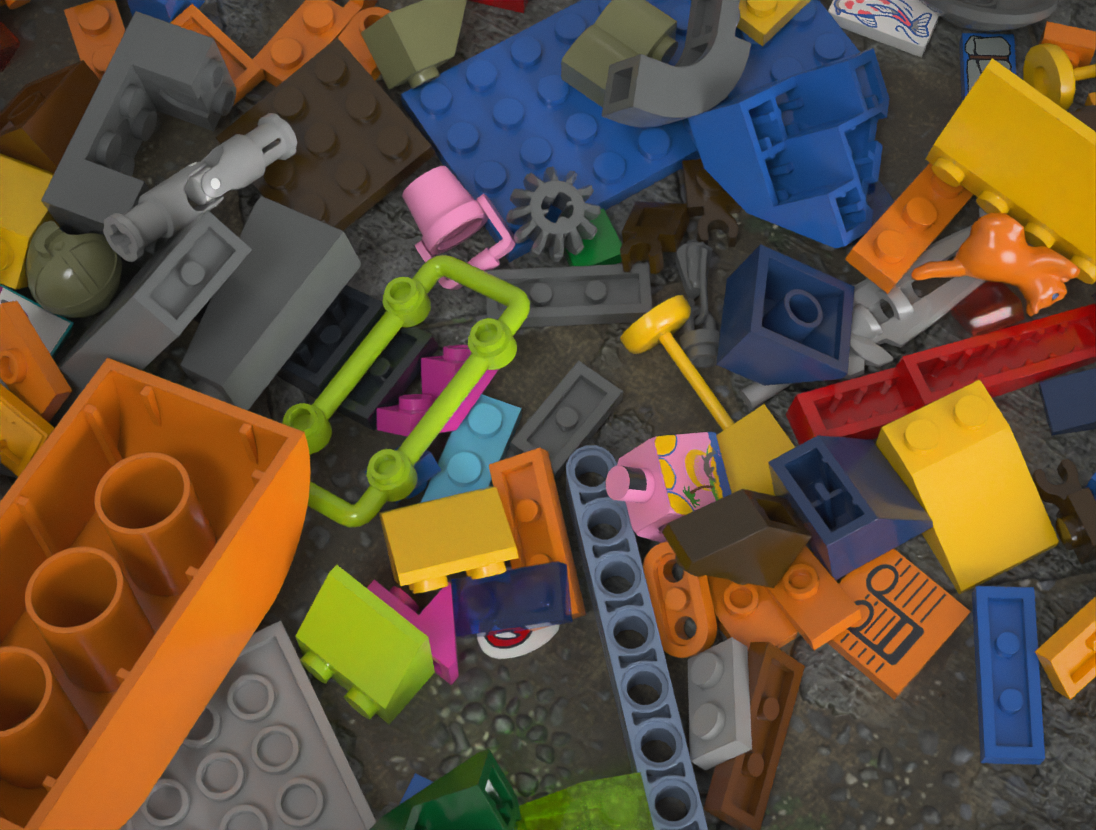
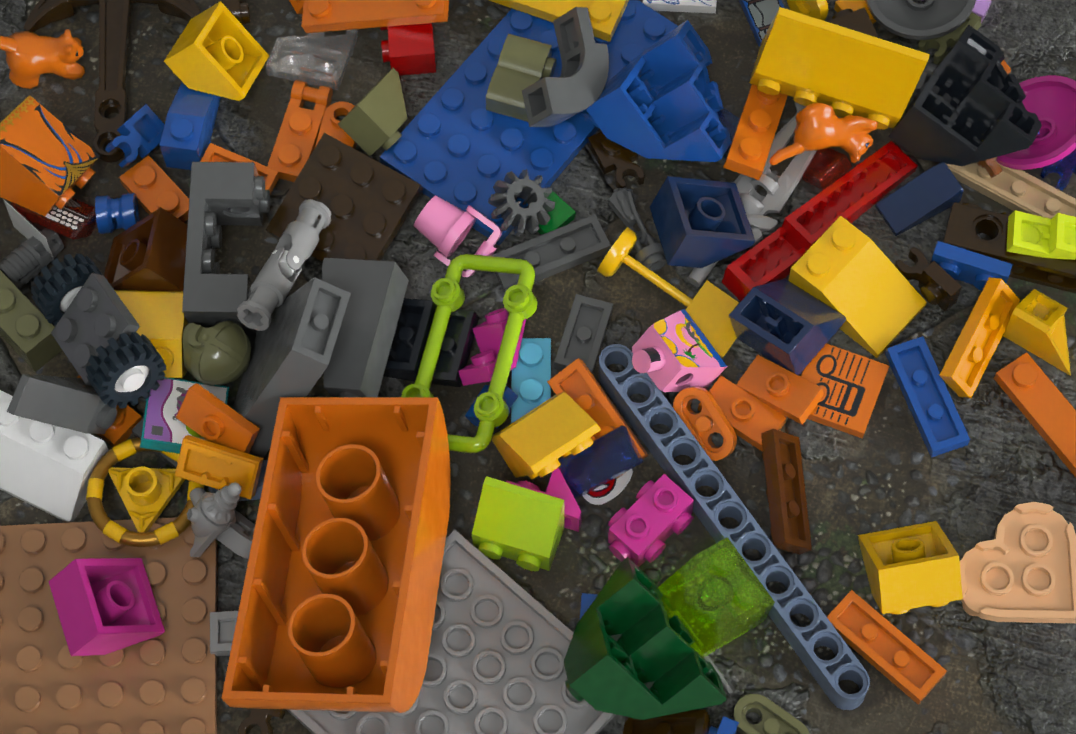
camera: 20 degrees left, 0 degrees up
dark brown plate [620,201,690,274] -> none
dark brown slope [662,489,812,588] -> none
light grey plate [688,637,752,770] -> none
none -> blue wheel [95,193,140,234]
none -> dark pink brick [608,474,694,567]

